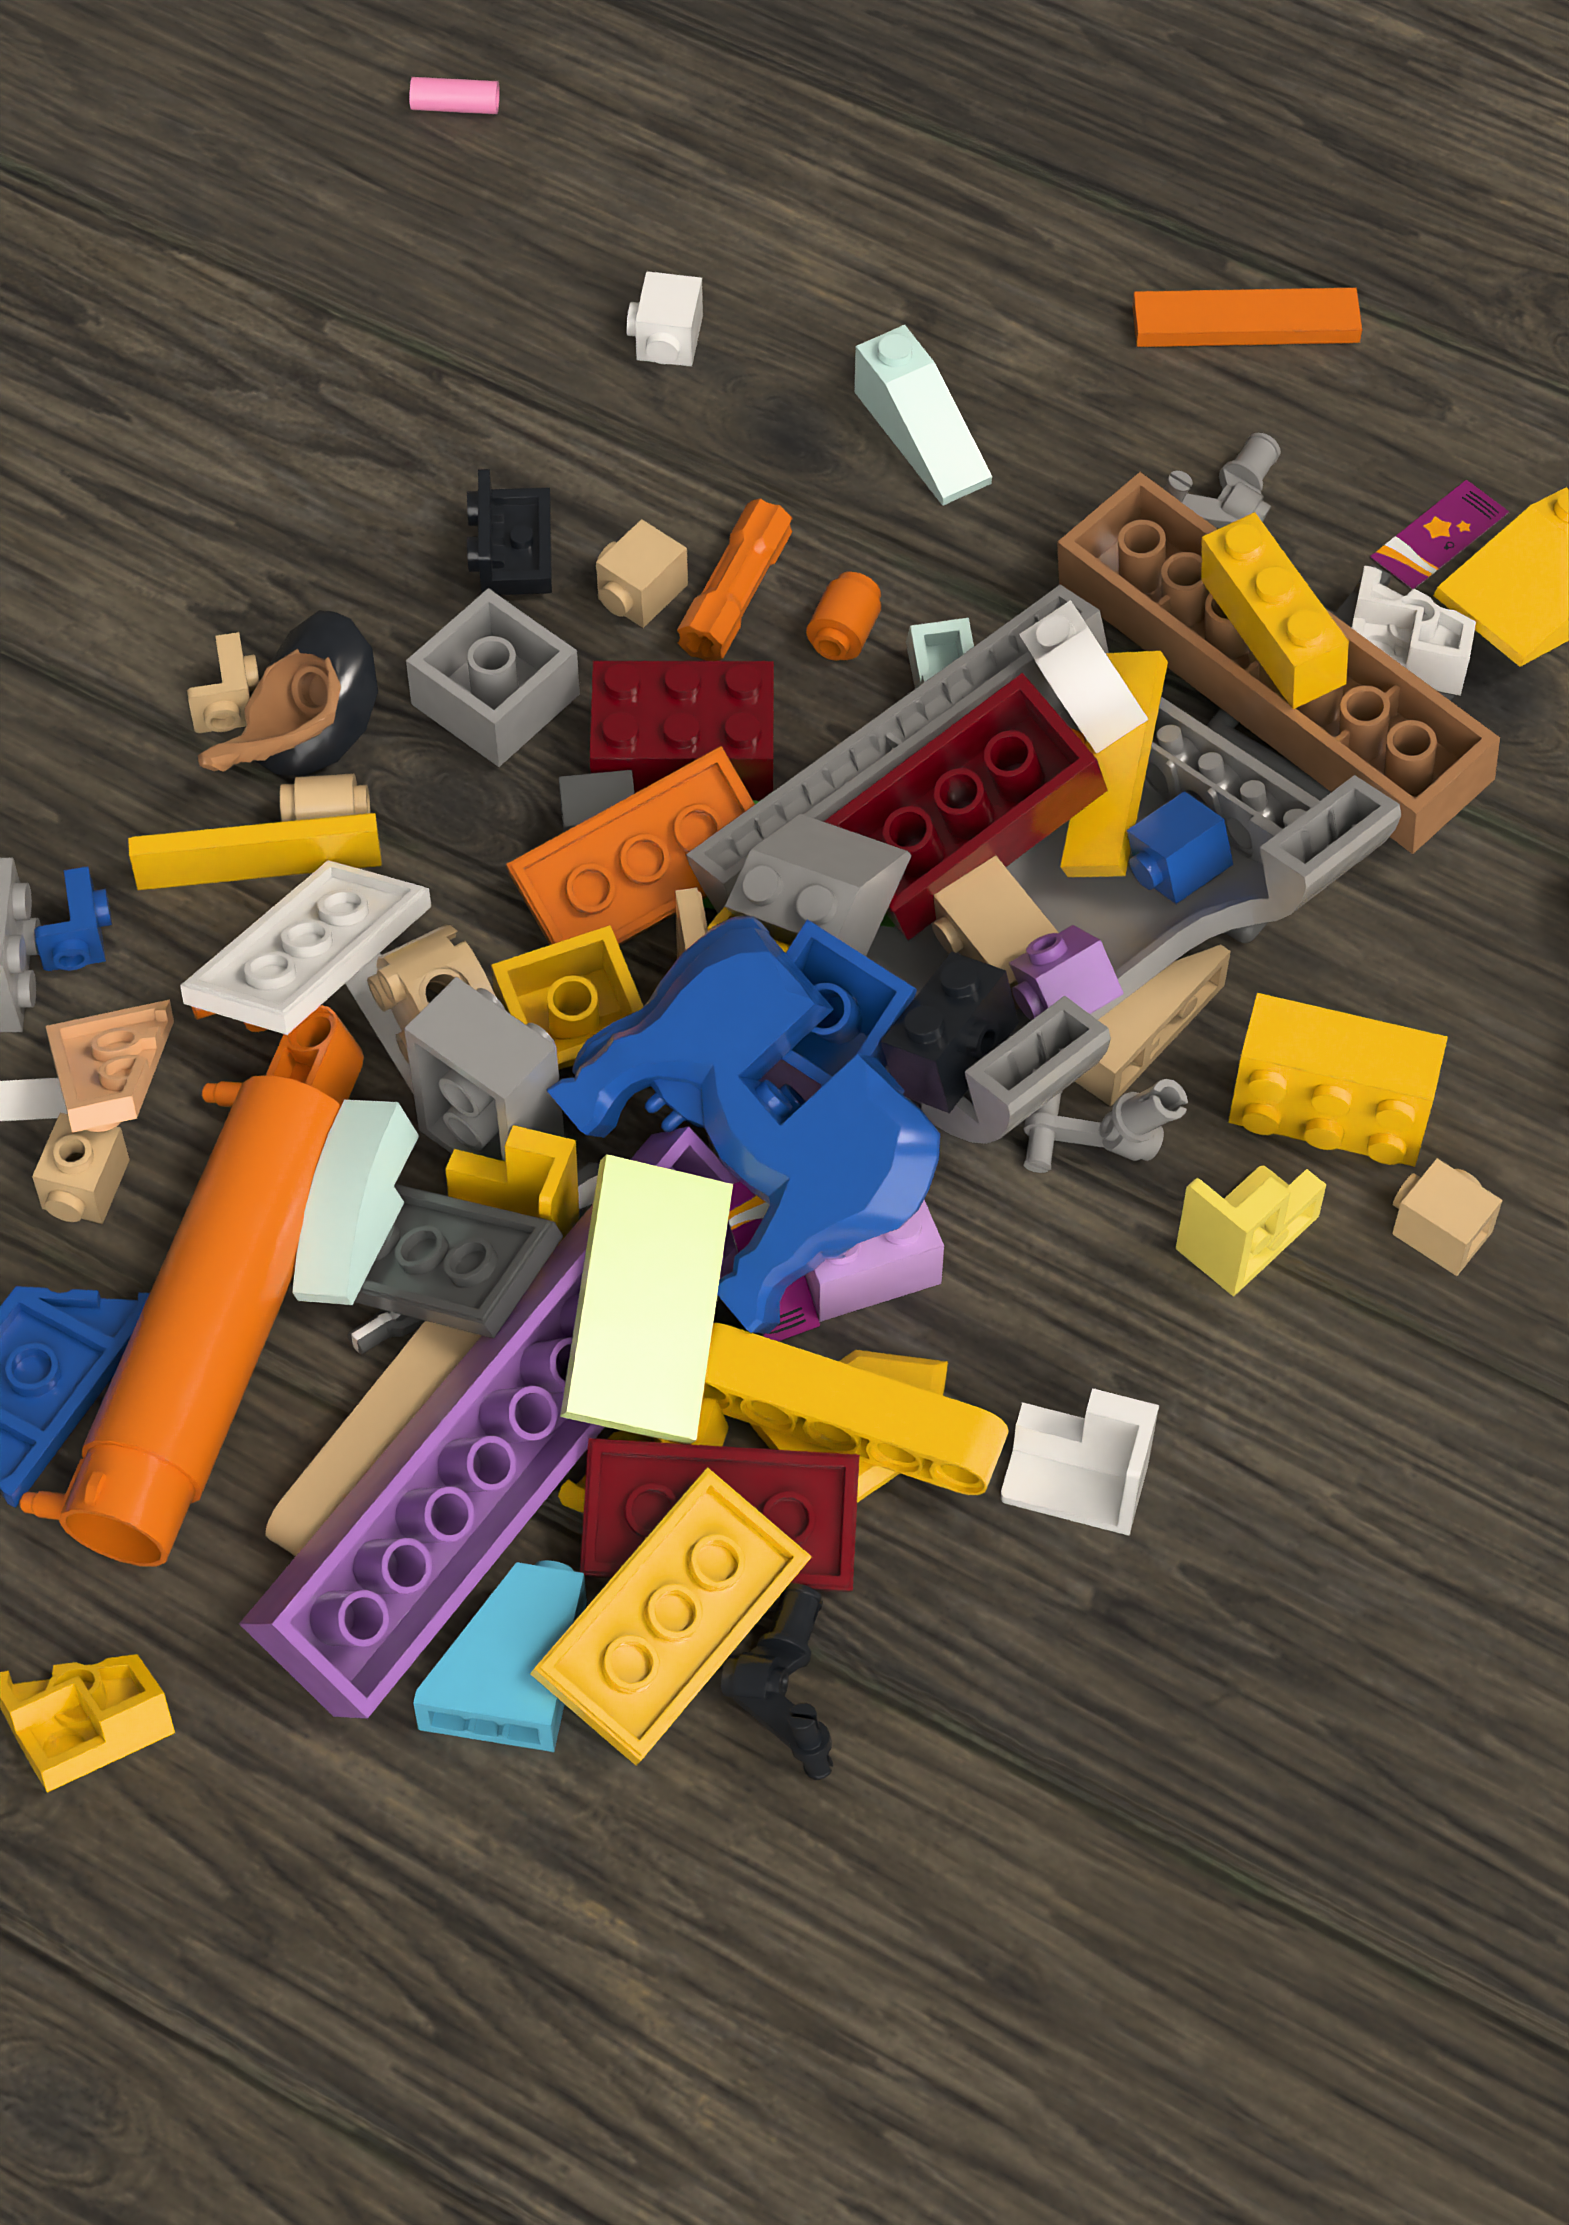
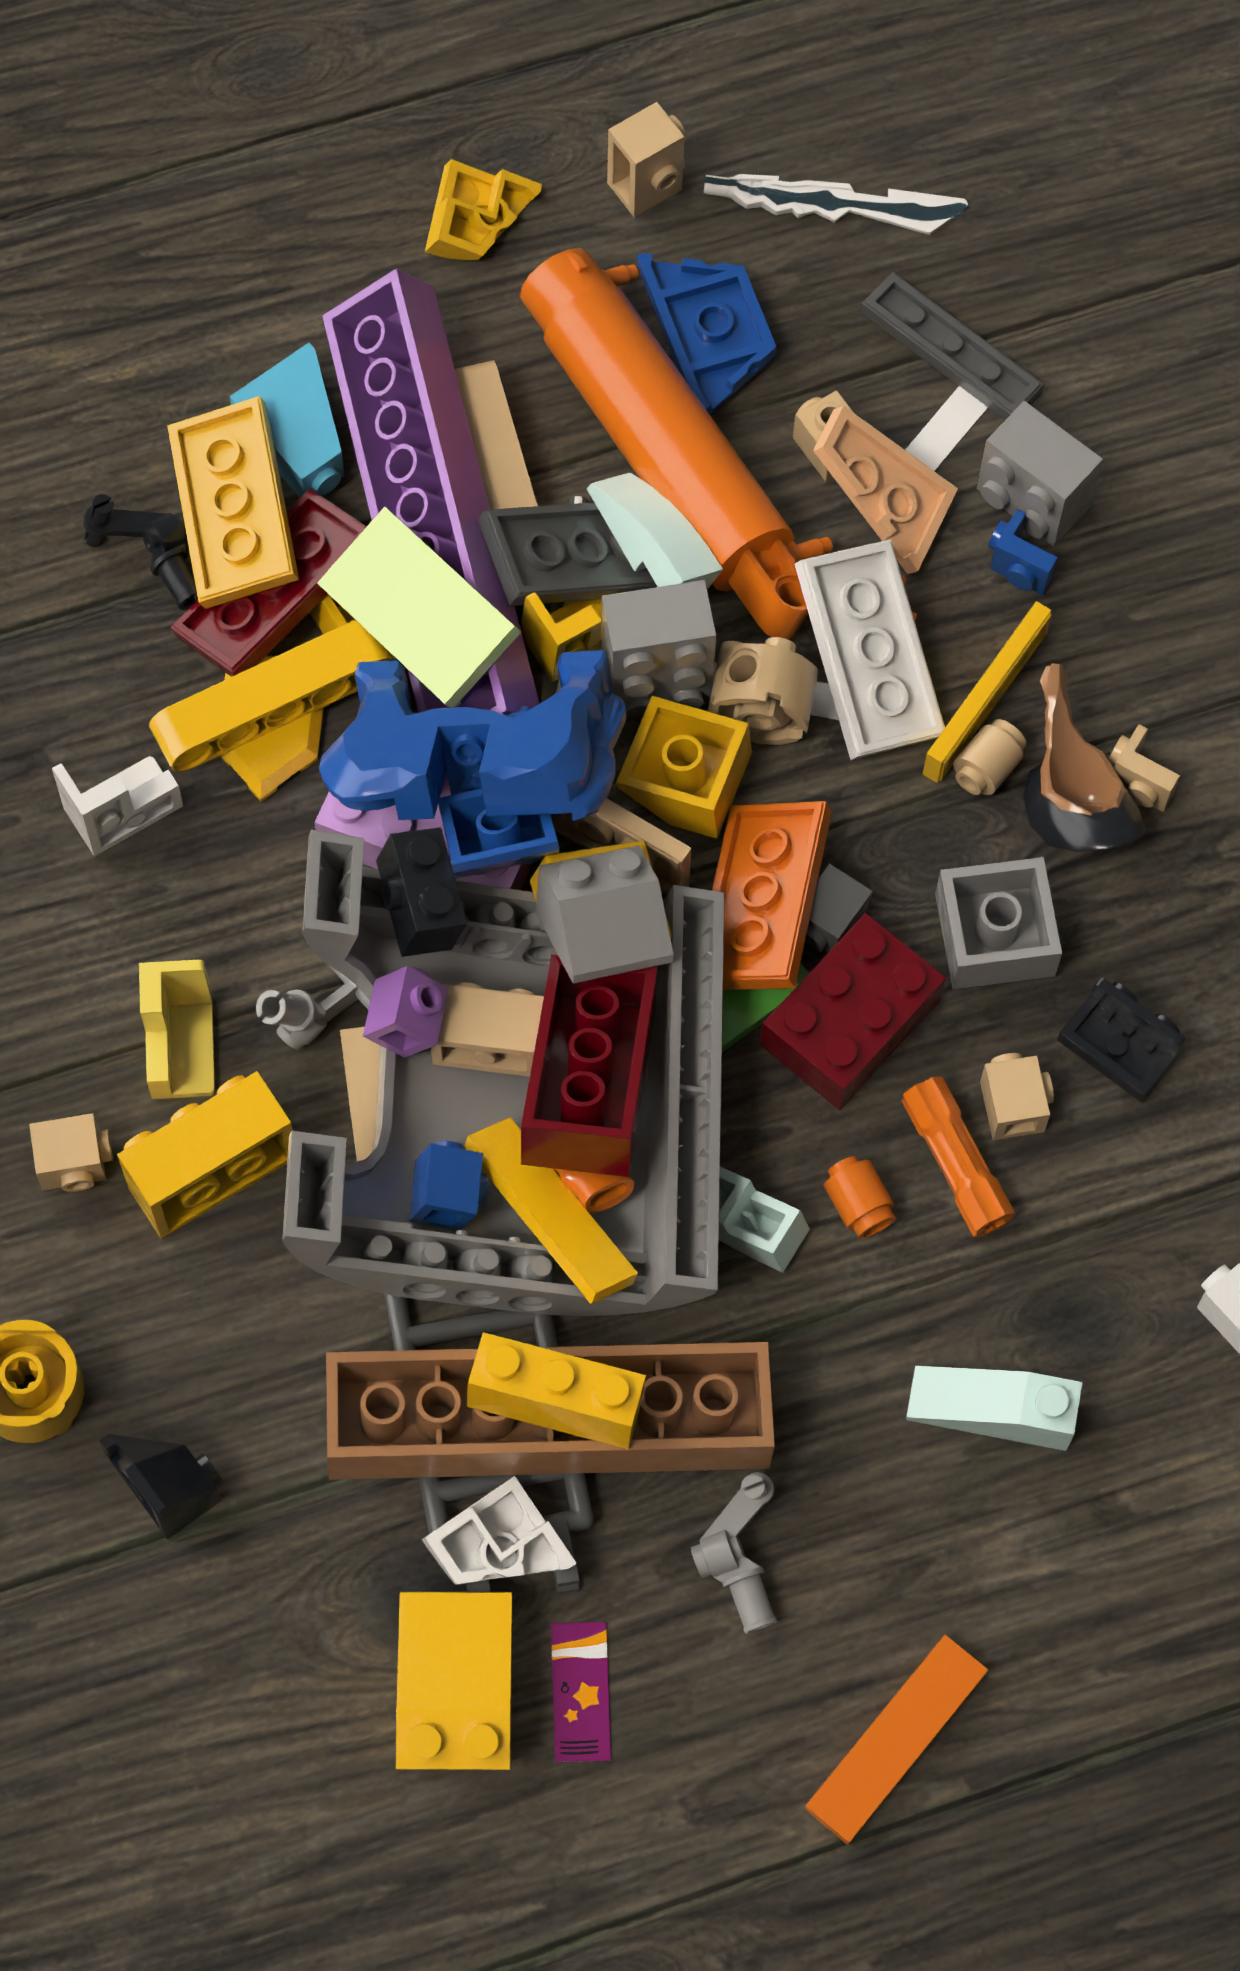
camera: 130 degrees right, 10 degrees up
white brick [1019,600,1149,753] -> none

